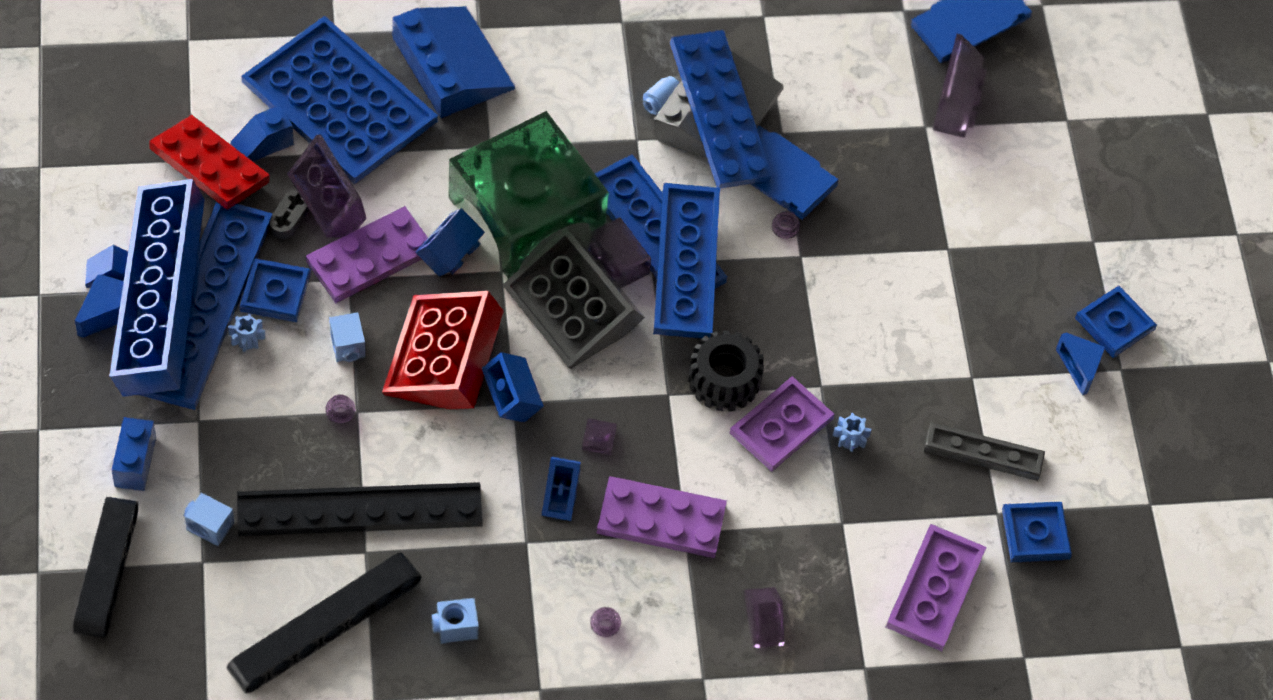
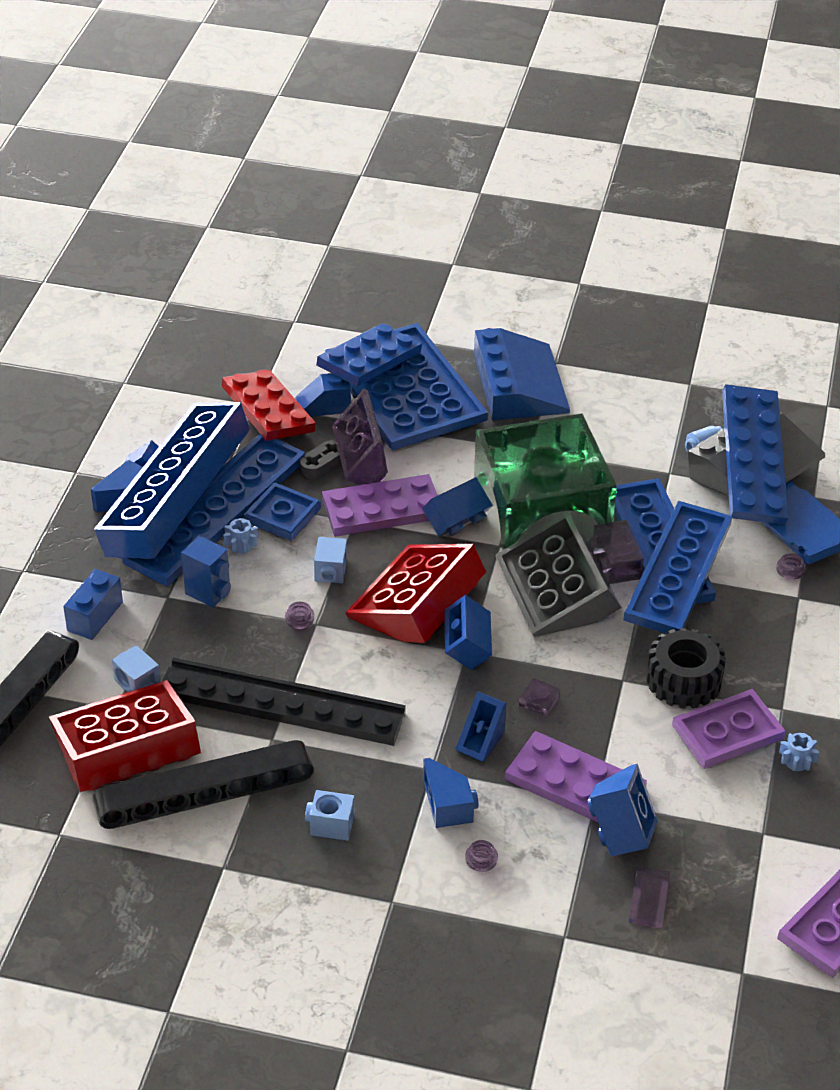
camera: 25 degrees right, 15 degrees down
none -> red slope [49,680,201,793]
none -> blue brick [181,536,231,608]
none -> blue plate [316,323,422,386]
none -> blue slope [423,758,479,828]
none -> blue slope [588,763,658,856]

